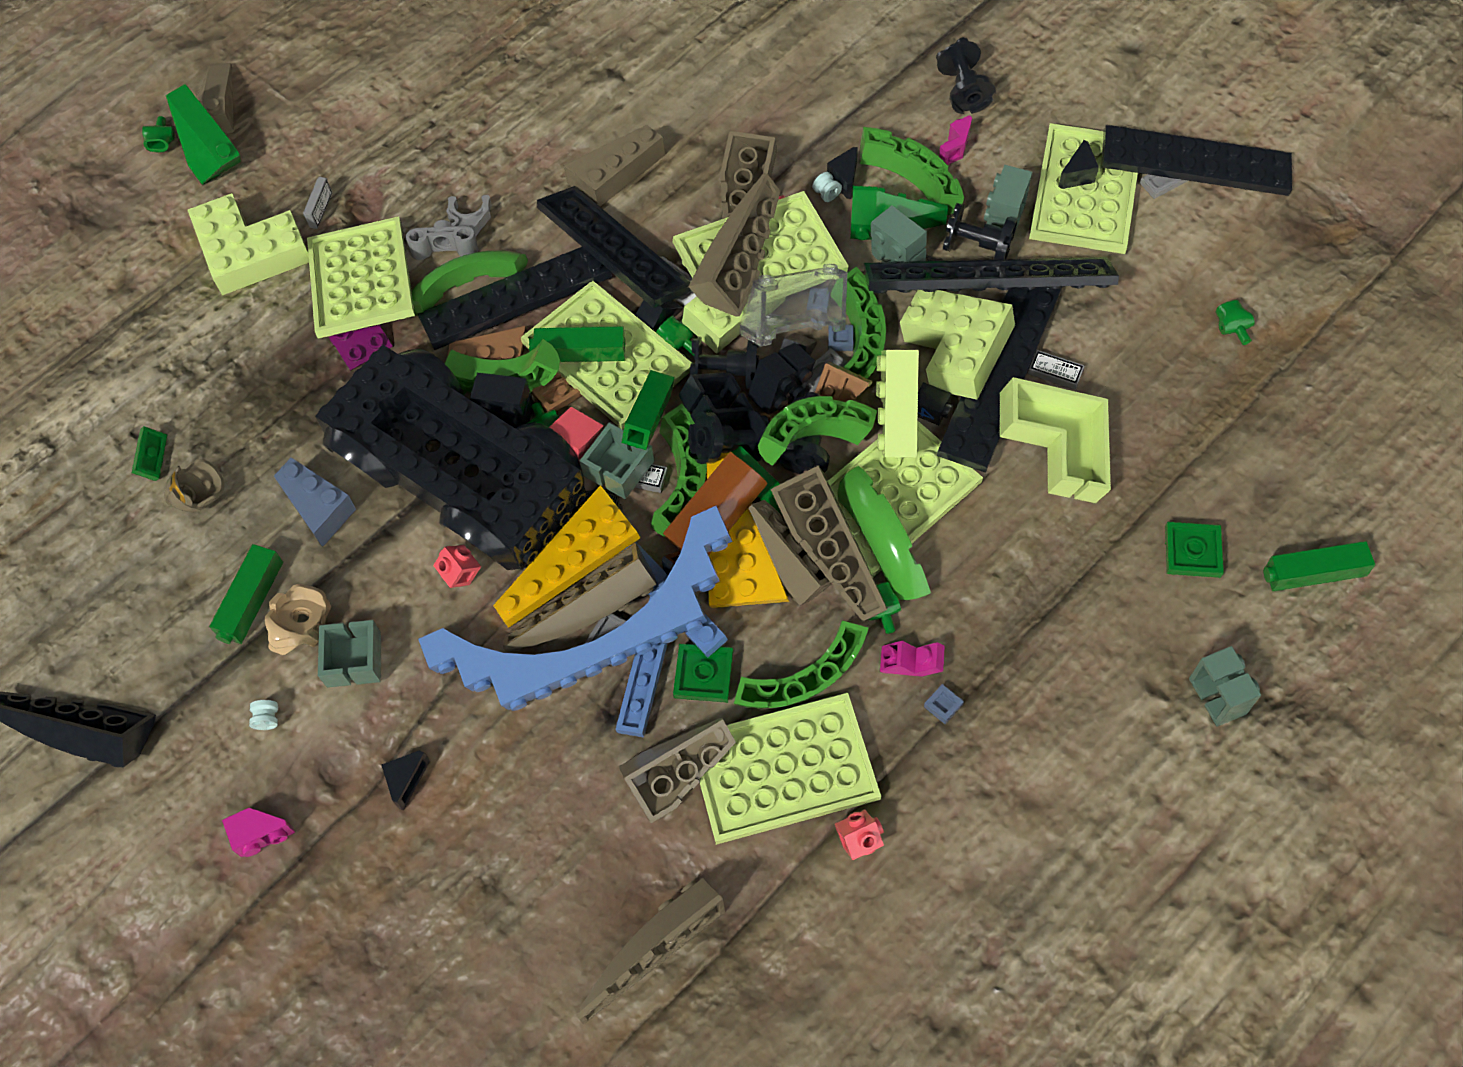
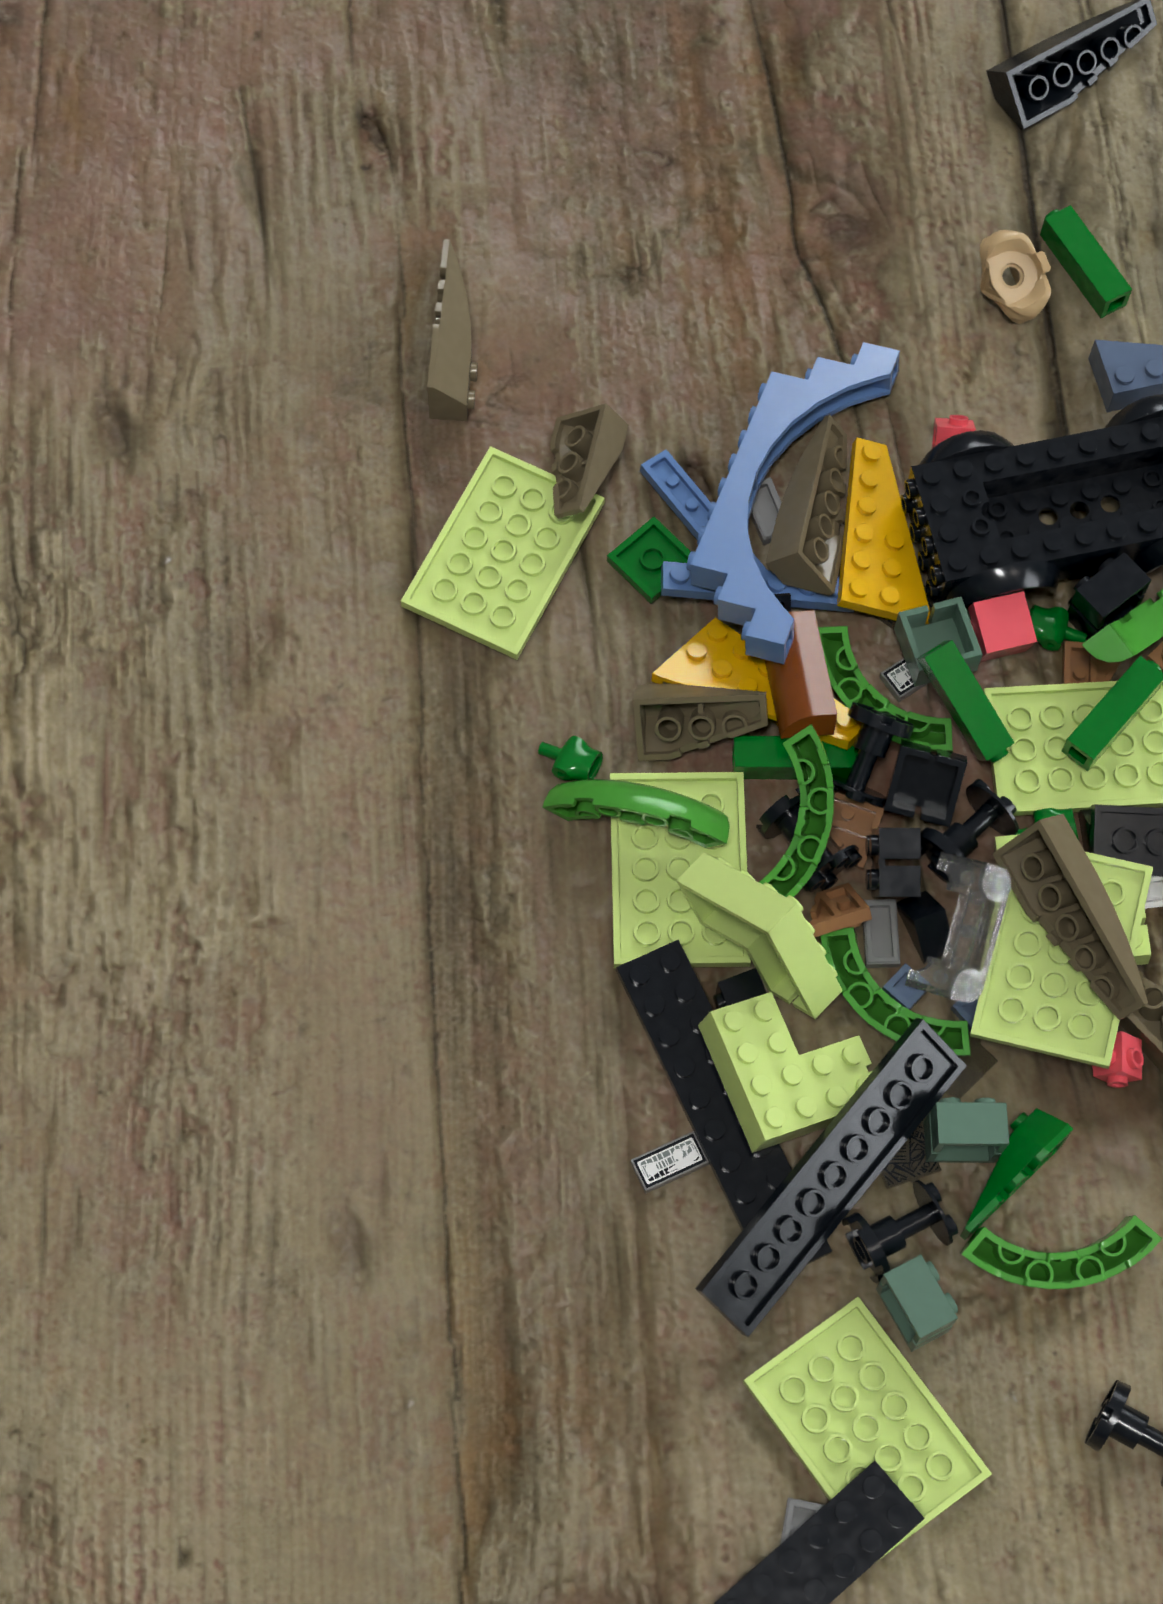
camera: 125 degrees right, 5 degrees up
dark pink slope [222,808,295,857] -> none
light aqua wheel [249,700,278,730] -> none
sand green piece [318,620,381,688] -> none
black slope [382,750,430,811] -> none
bright green brick [734,620,868,708] -> none
dark tan wedge [771,466,888,622] -> none
light aqua wheel [812,172,842,202] -> none
black slope [827,147,858,199] -> none
coral brick [835,810,884,860] -> none
dark pink slope [880,641,945,677] -> none
sand blue tile [924,684,964,724] -> none
dark pink slope [939,115,972,165] -> none
yellowish green piece [1000,377,1111,503] -> none
black slope [1058,140,1099,189] -> none
green plate [1165,522,1224,578] -> none
sand green piece [1189,646,1261,727] -> none
green piece [1215,300,1255,345] -> none
green brick [1264,541,1375,591] -> none

